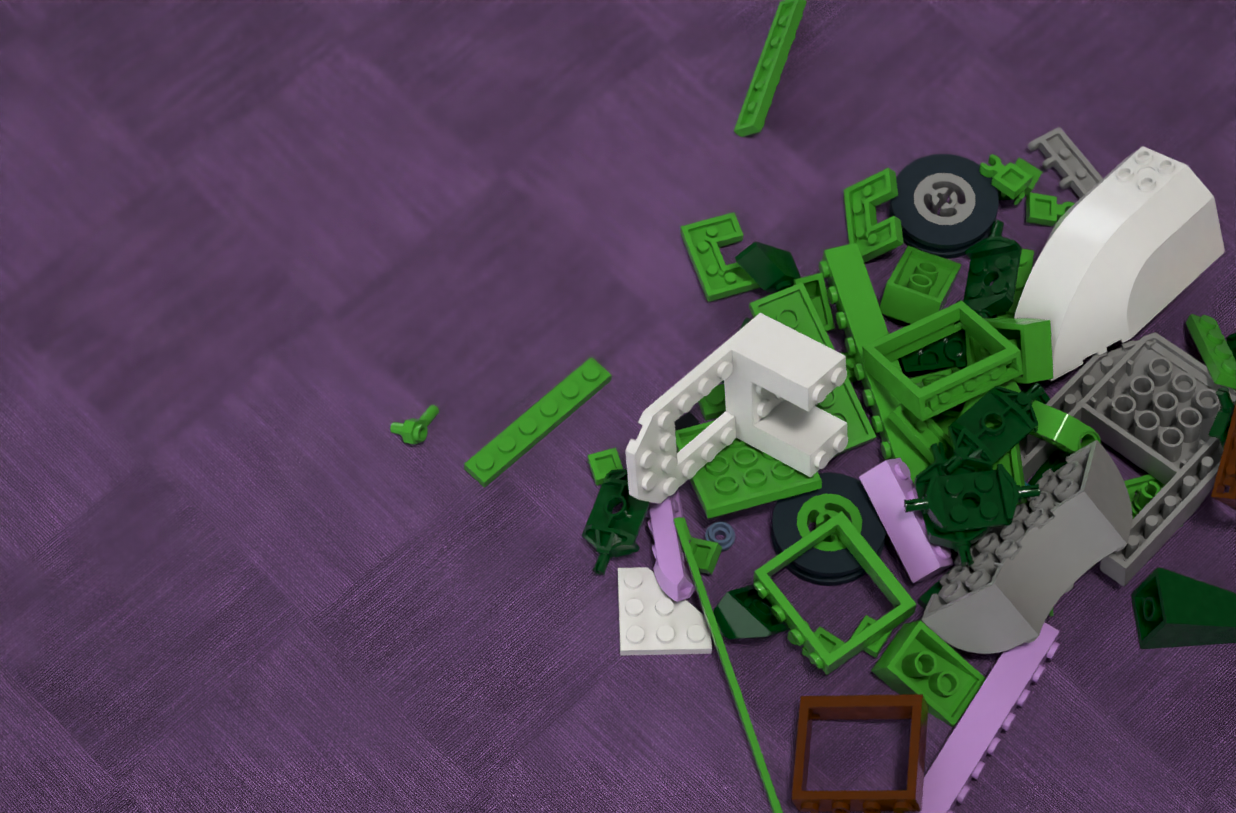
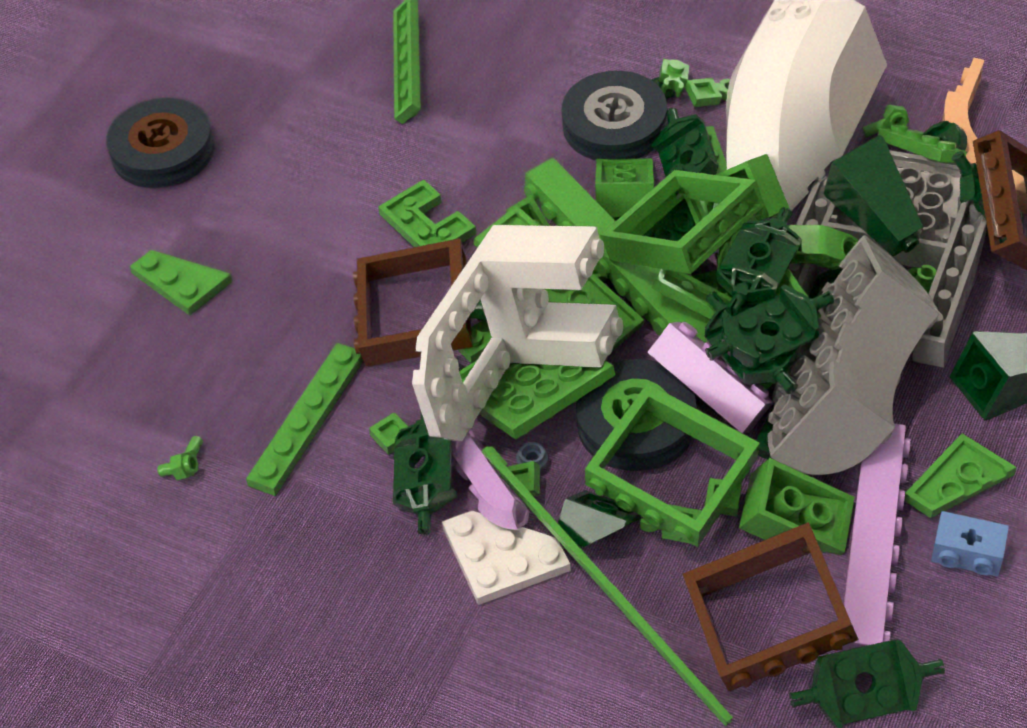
camera: 15 degrees left, 10 degrees down
dark green slope [735,241,801,293] -> none
bright green plate [844,167,904,263] -> none
bright green plate [979,154,1032,200] -> none
light grey hinge [1027,127,1103,199] -> none
none -> black wheel [106,97,215,188]
none -> bright green wing [129,250,233,316]
none -> reddish brown window [353,238,473,367]
none -> dark green slope [823,135,923,257]
none -> bright green piece [862,105,910,138]
none -> bright green wing [904,433,1017,518]
none -> medium blue brick [931,511,1009,577]

